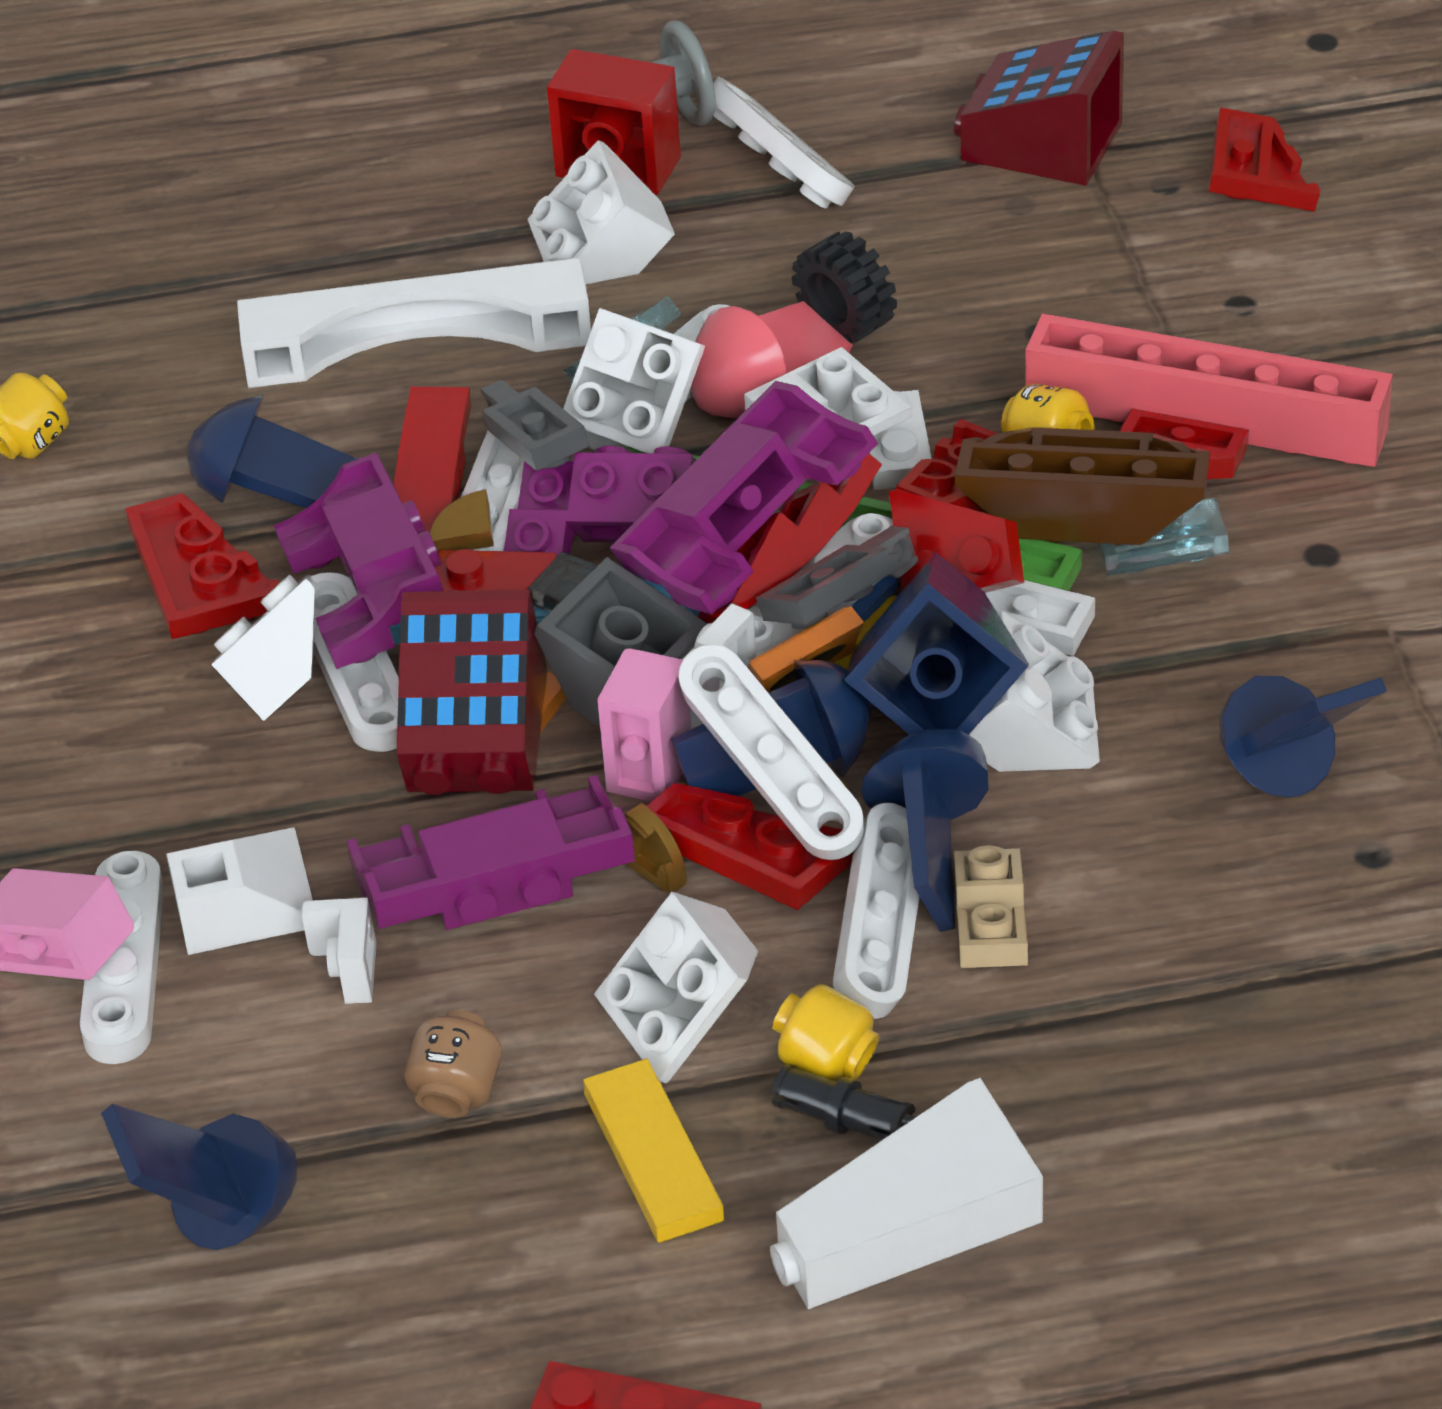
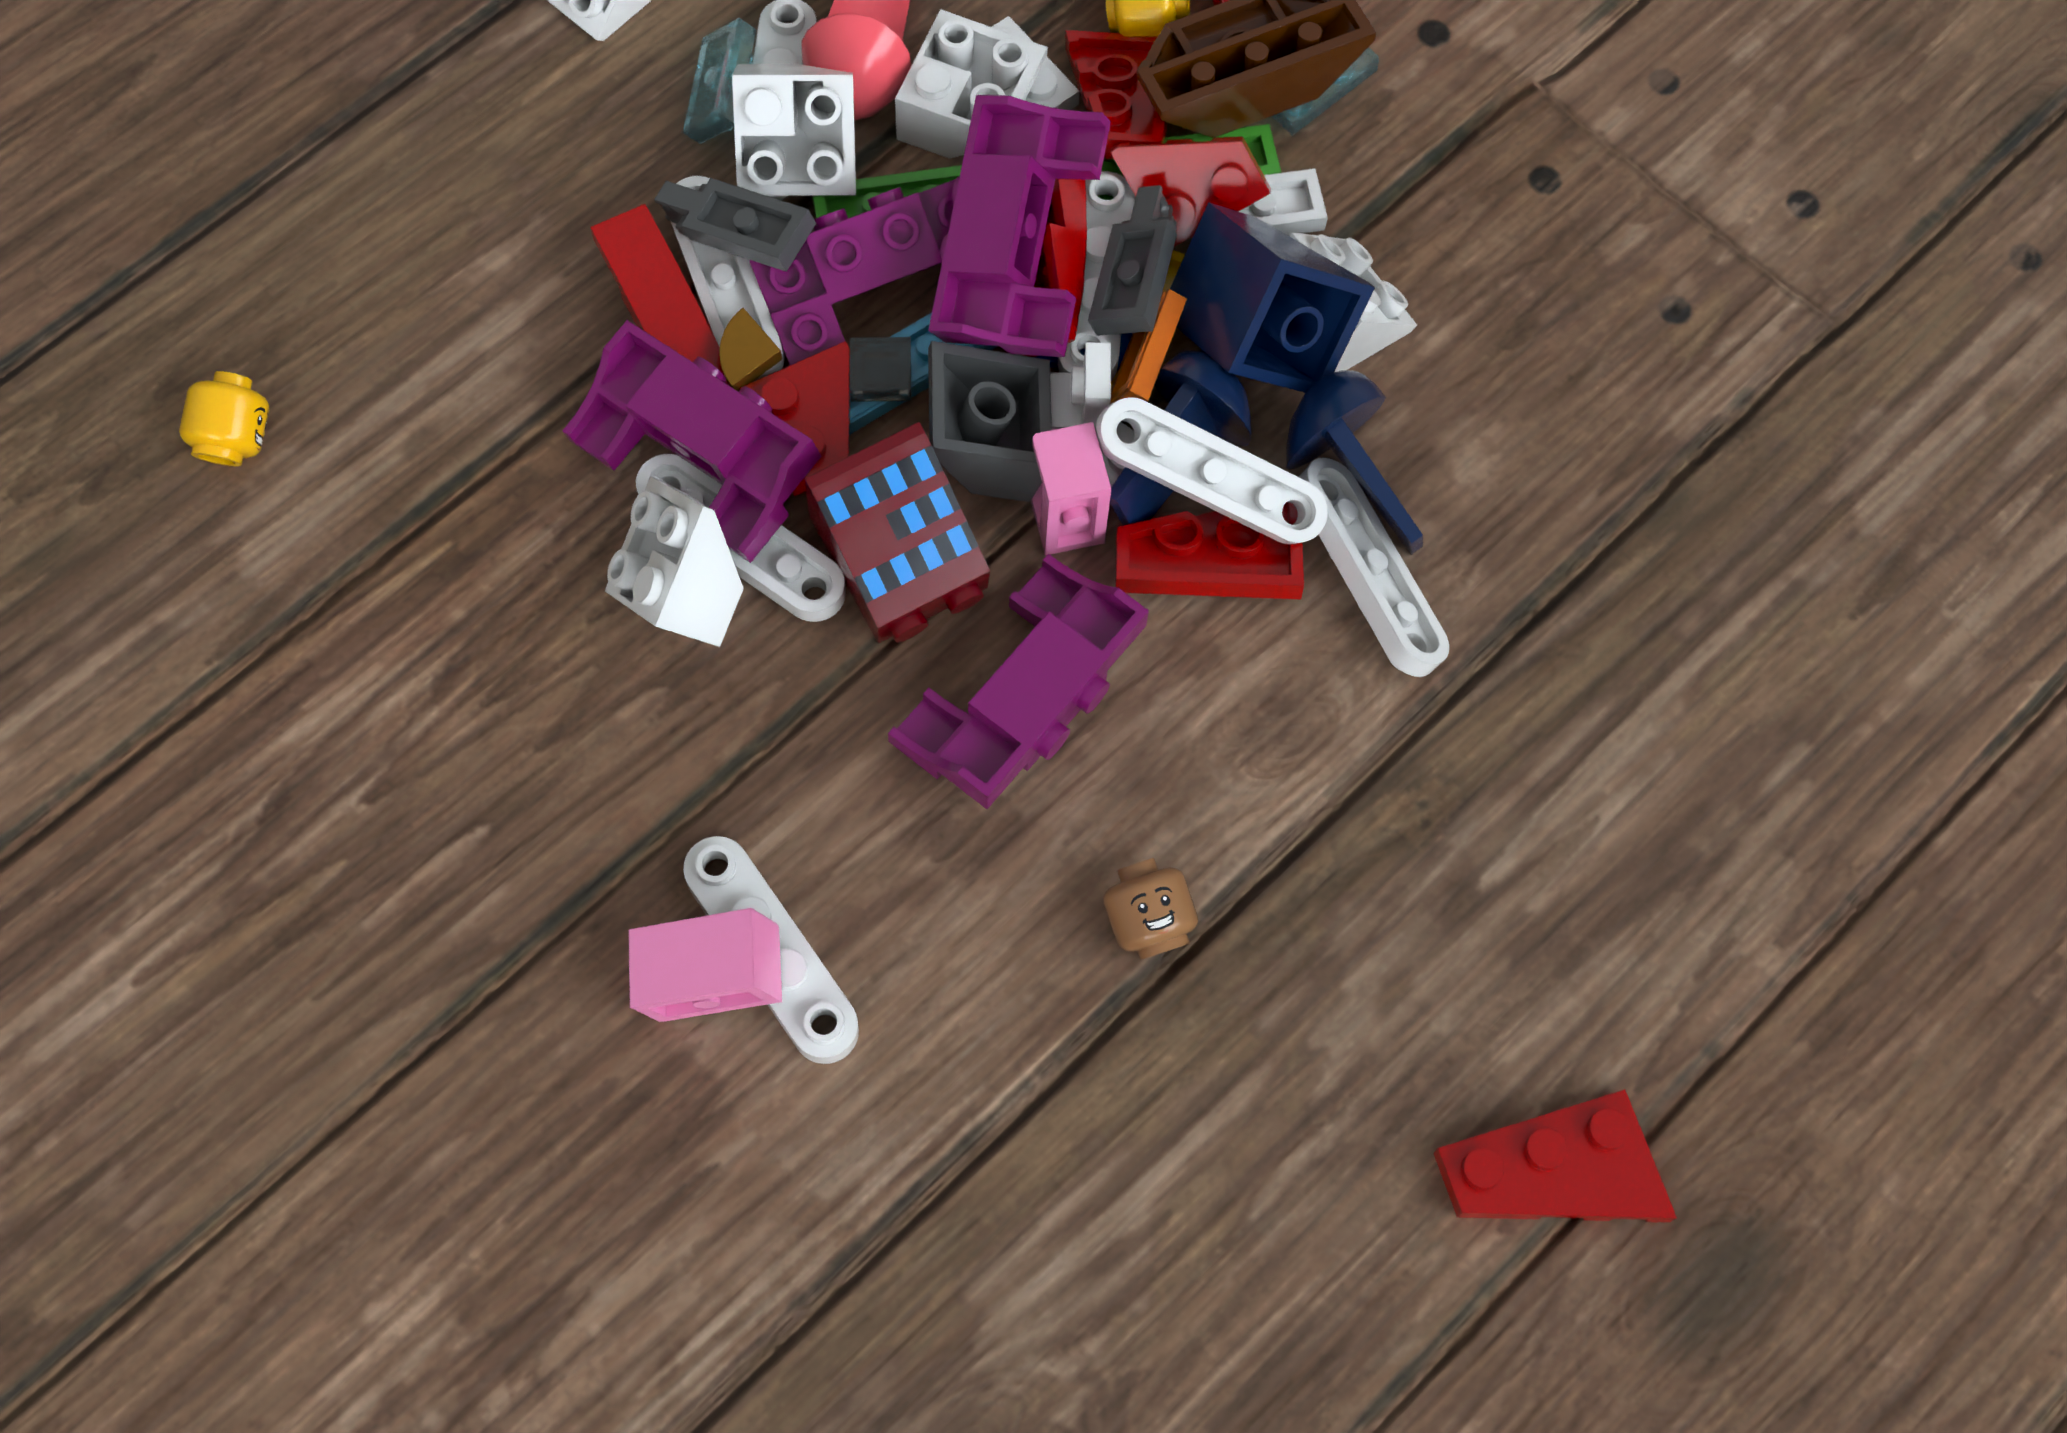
camera: 40 degrees left, 25 degrees up
dark blue piece [101,1104,297,1250] -> none
red wing [125,493,280,640] -> none
white slope [166,827,313,955] -> none
dark blue piece [187,395,357,508] -> none
white arch [237,258,591,388] -> none
white bracket [301,898,377,1004] -> none
yellow tile [583,1058,724,1243] -> none
white slope [594,892,758,1083] -> none
pearl gold tile [625,803,687,894] -> none
white slope [770,1078,1043,1309] -> none
yellow head [772,984,880,1081] -> none
black pin [772,1064,916,1140] -> none
tan slope [954,845,1028,968] -> none
dark blue piece [1219,676,1387,797] -> none

